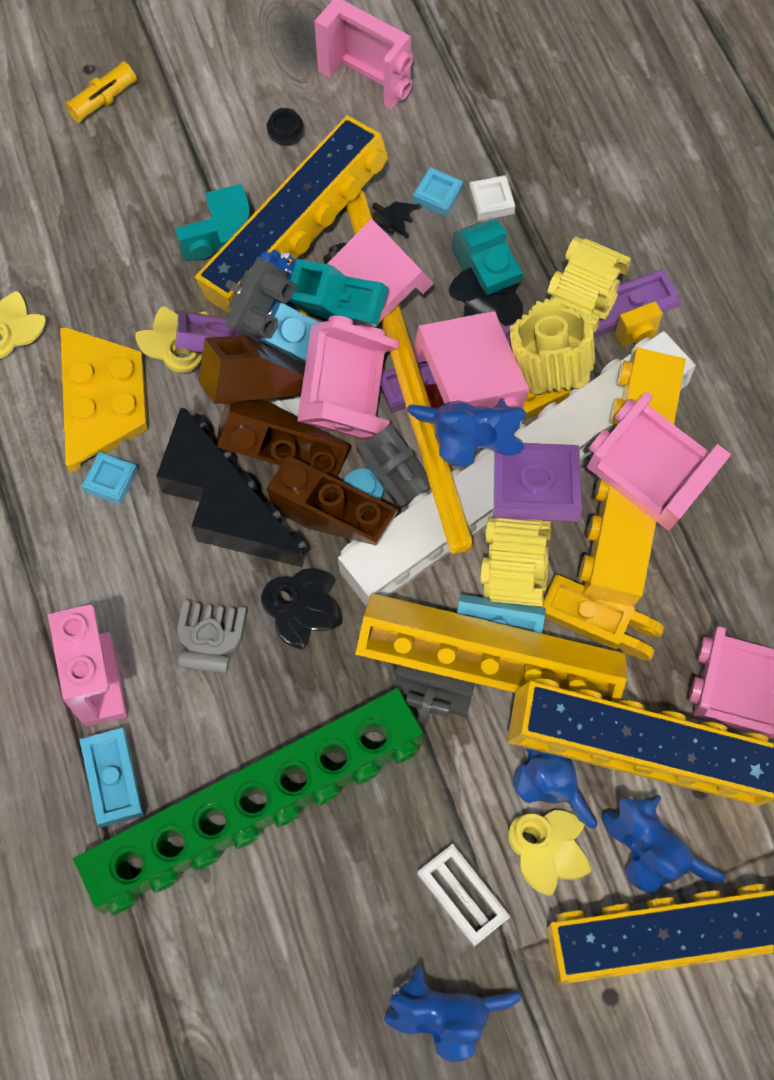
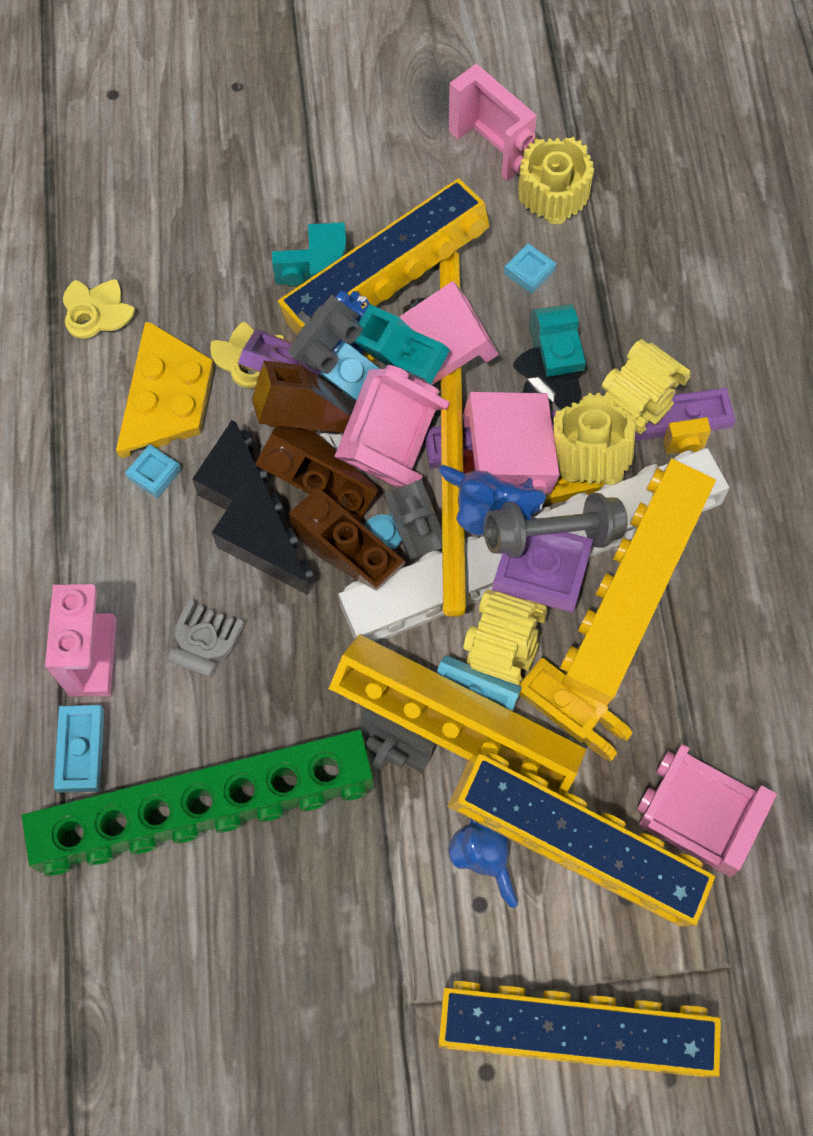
camera: 15 degrees right, 0 degrees up
yellow pin [64,61,137,123] -> none
black plate [261,569,342,650] -> none
black plate [267,108,304,145] -> none
black piece [372,202,421,238] -> none
blue animal [384,967,522,1062] -> none
white tile [417,844,510,947] -> none
white tile [469,175,515,221] -> none
light yellow plate [508,810,592,896] -> none
bright pink panel [587,391,731,531] -> none
blue animal [602,795,725,893] -> none
none -> dark grey piece [483,493,627,558]
none -> light yellow brick [518,136,594,224]

